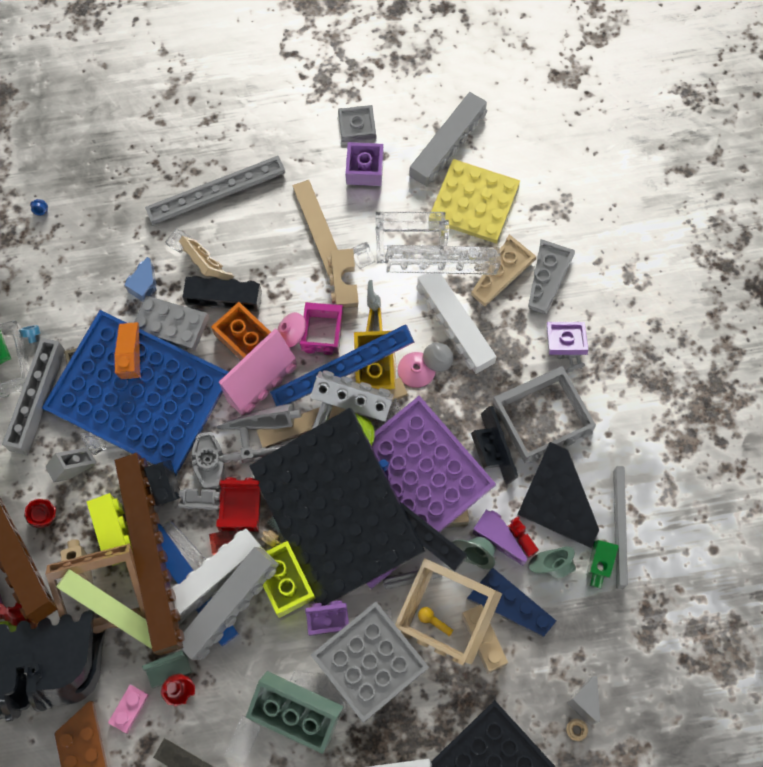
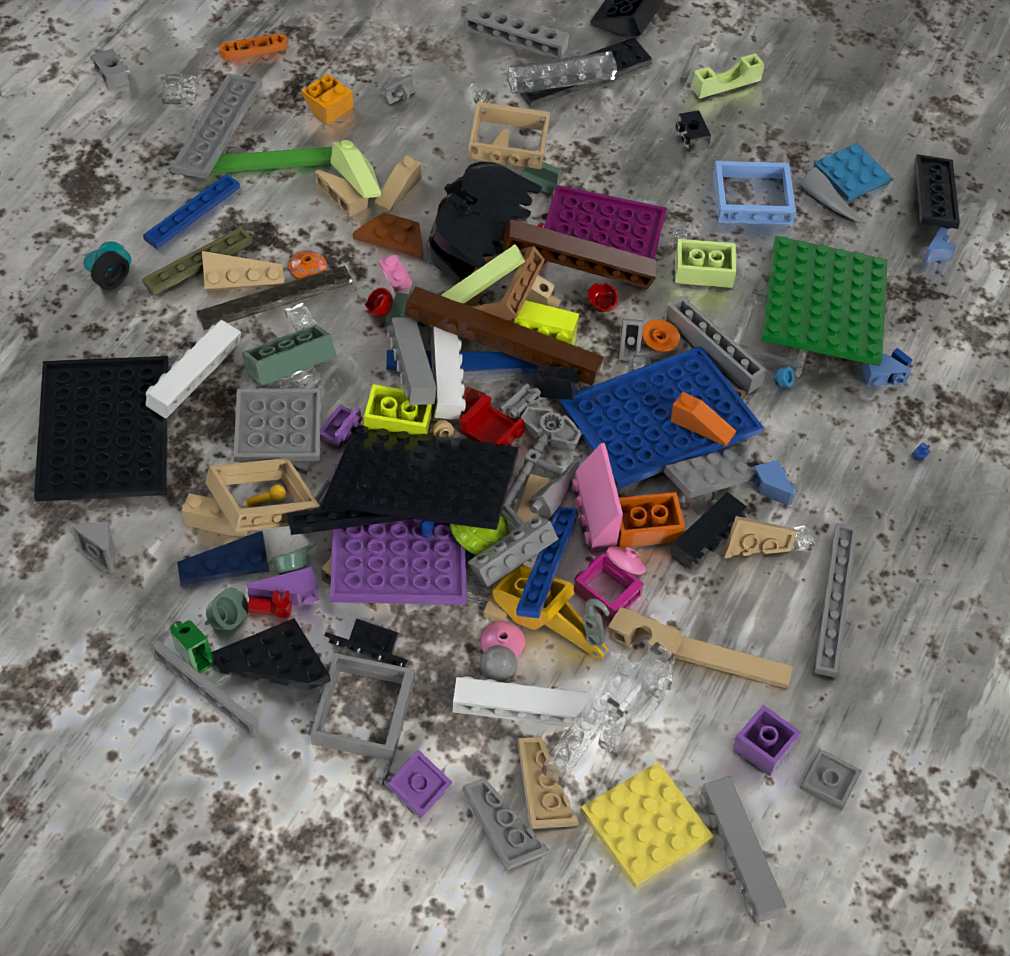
camera: 120 degrees right, 15 degrees down
none -> orange dish [642,319,680,352]

